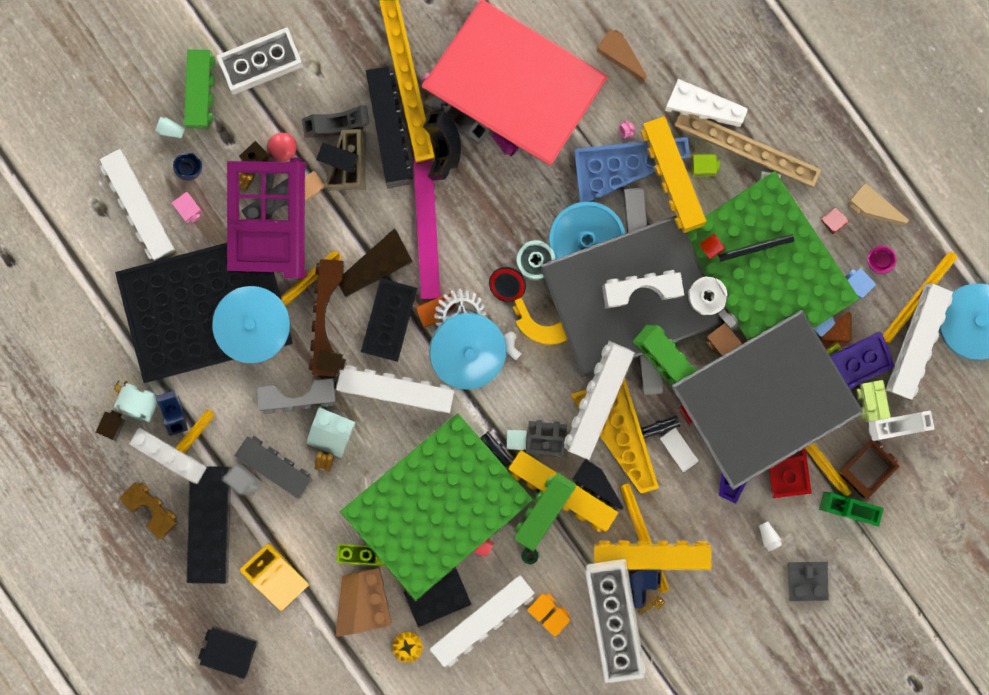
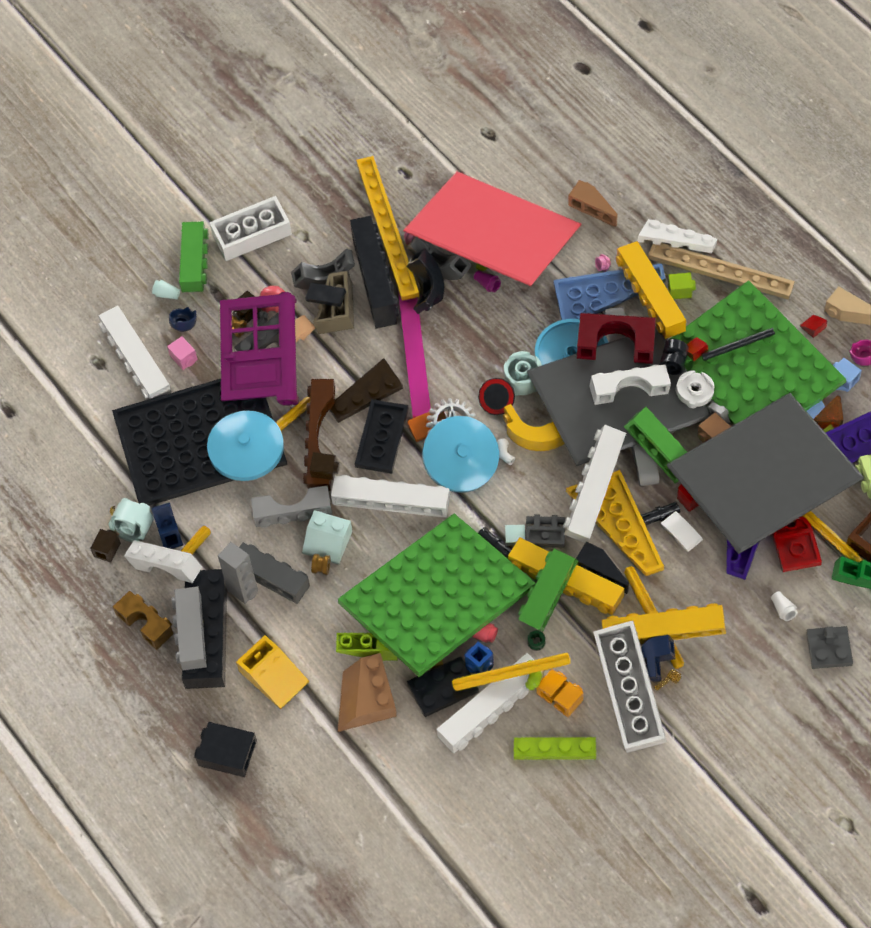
camera: 10 degrees right, 25 degrees down
yellow gear [392,632,423,663] -> none
none -> light grey brick [172,587,207,670]
none -> yellow axle [452,653,571,691]
none -> blue brick [465,641,494,674]
none -> lime plate [514,737,596,760]
none -> lime arm [525,660,542,690]
none -> dark red arch [577,313,656,364]
none -> black wheel [659,339,689,375]

